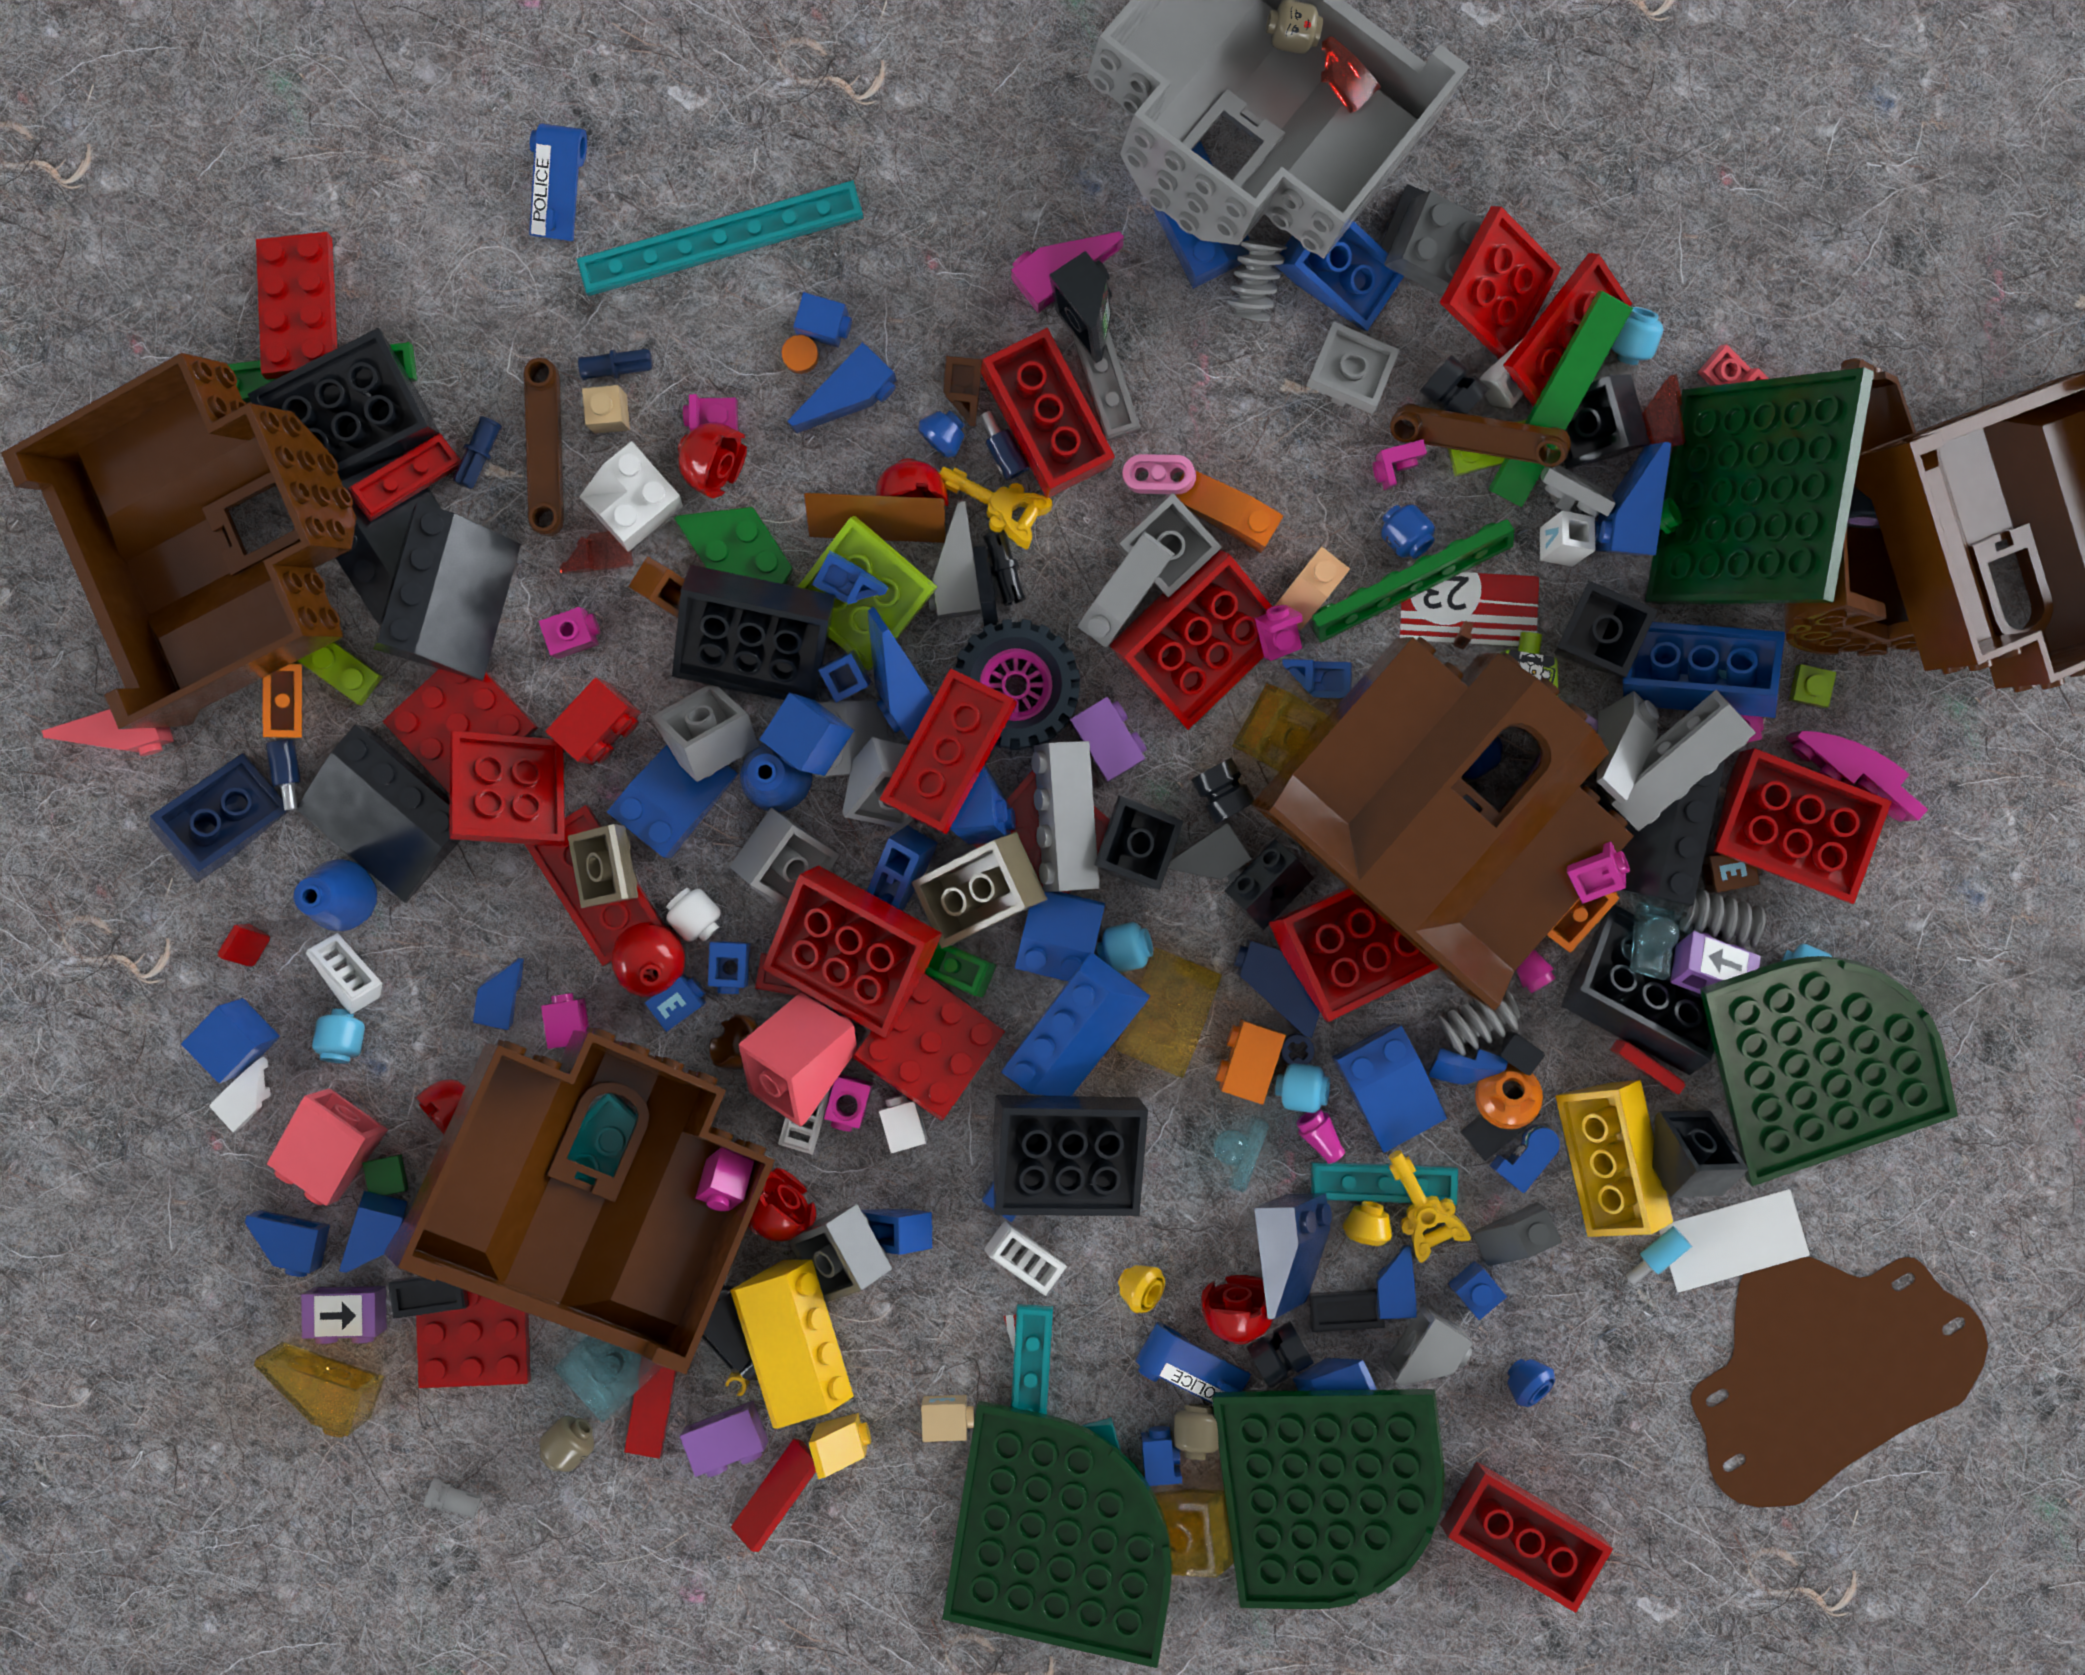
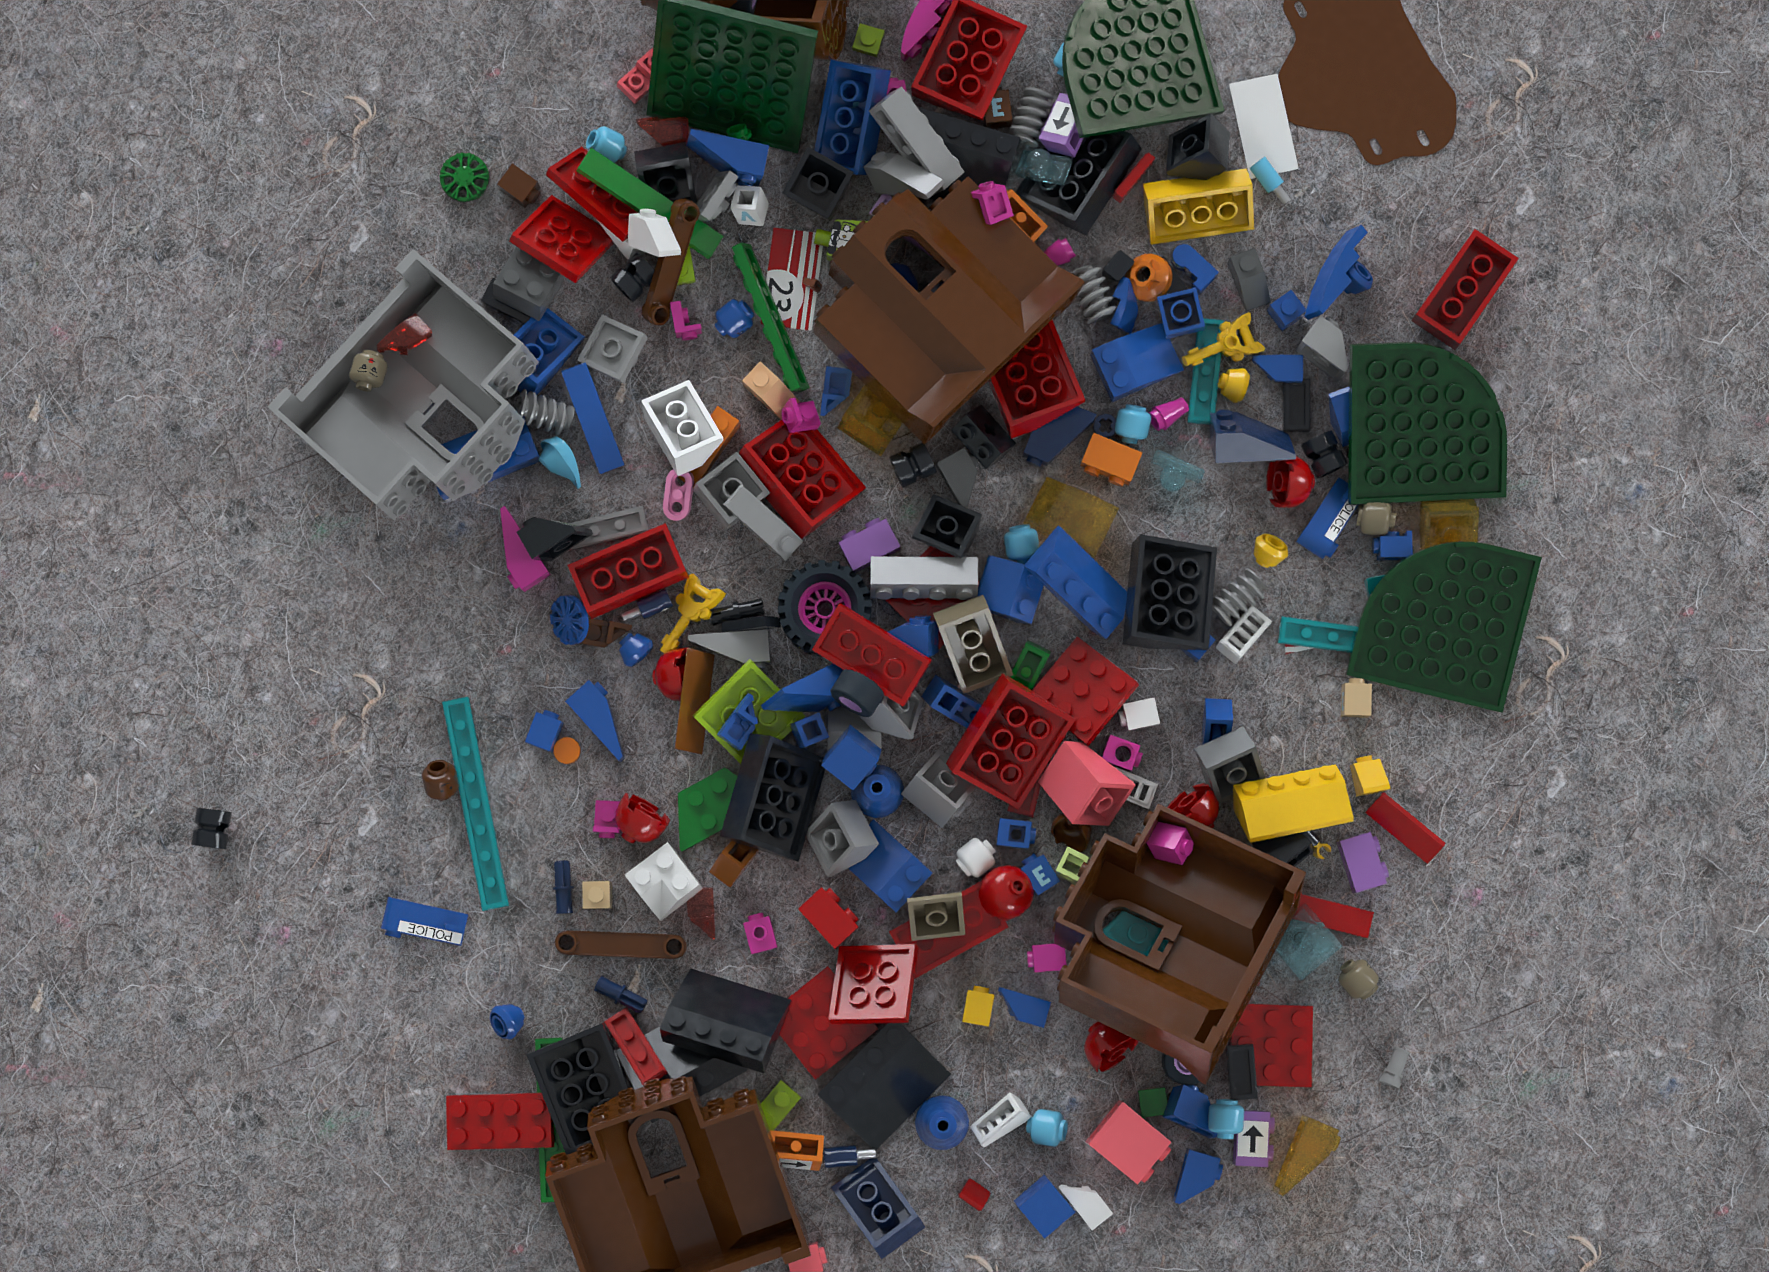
camera: 85 degrees left, 5 degrees down
none -> reddish brown head [422,760,459,801]
none -> green wheel [440,152,489,202]
none -> blue cone [490,1004,525,1040]
none -> reddish brown brick [497,163,541,208]
none -> medium azure piece [539,436,581,489]
none -> blue wheel [550,595,589,645]
none -> blue slope [561,362,625,474]
none -> white slope [628,209,681,257]
none -> white slope [641,380,723,476]
none -> black wheel [830,669,884,717]
none -> yellow brick [962,985,994,1027]
none -> yellowish green leg [1056,846,1089,885]
none -> blue head [1157,287,1205,340]
none -> medium azure head [1208,1099,1244,1139]
none -> light grey piece [1212,569,1267,627]
none -> blue slope [1305,225,1368,320]

